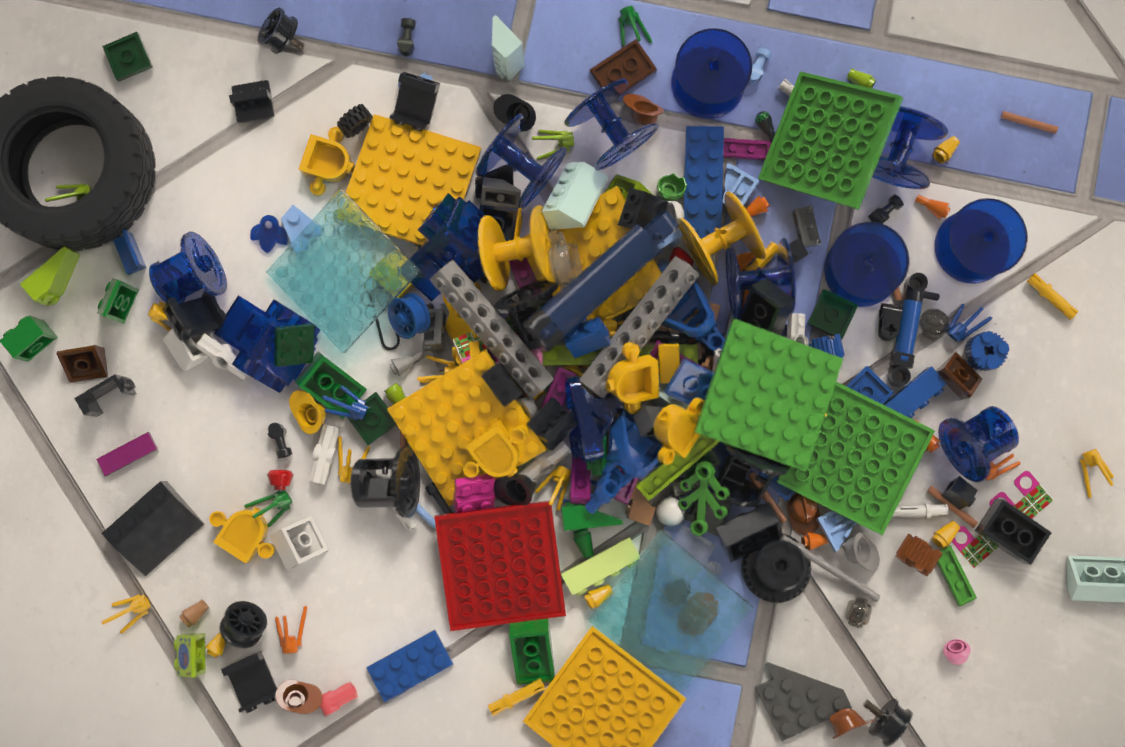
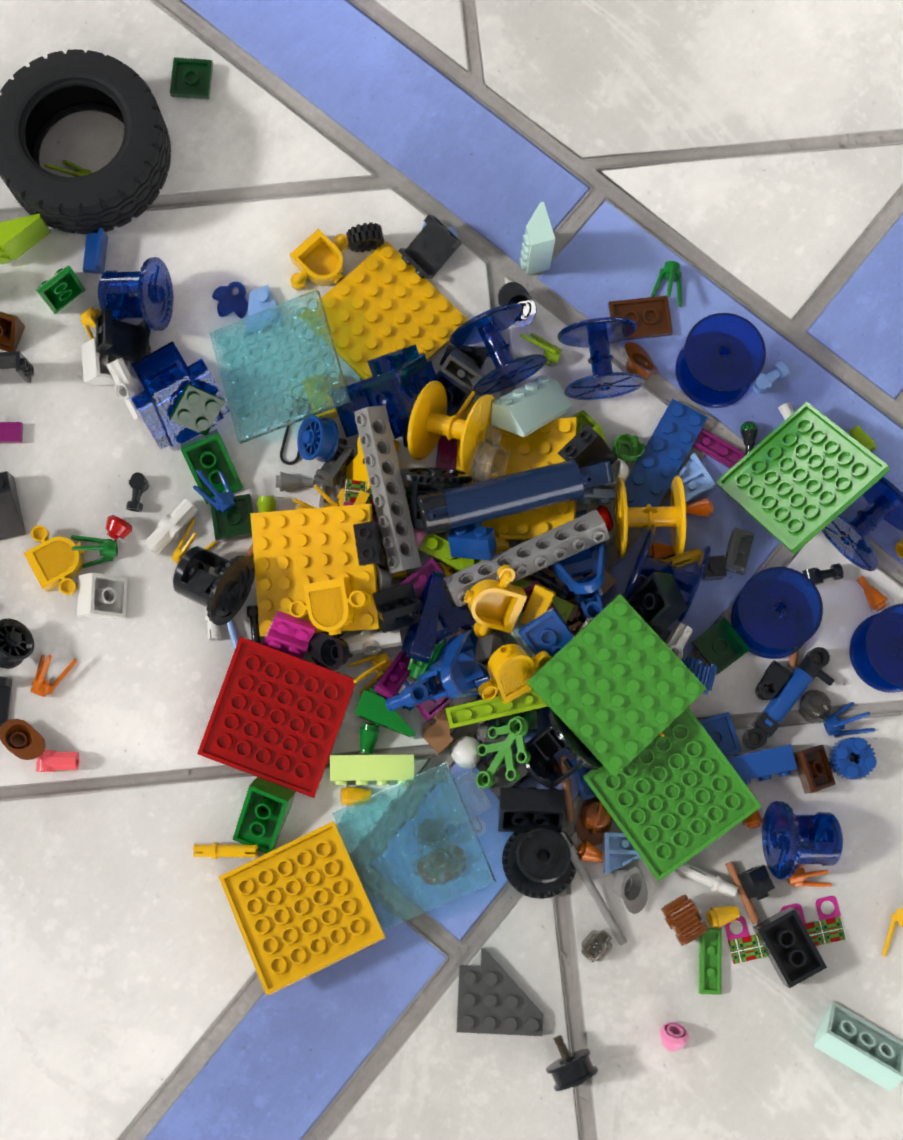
camera: 25 degrees right, 5 degrees down
black bracket [229,80,275,123] -> none
black wheel [257,7,305,54] -> none
yellow piece [289,390,326,434] -> none
blue plate [366,629,454,702] -> none
pearl dark grey leg [397,18,416,56] -> none
dark orange piece [830,708,876,739] -> none

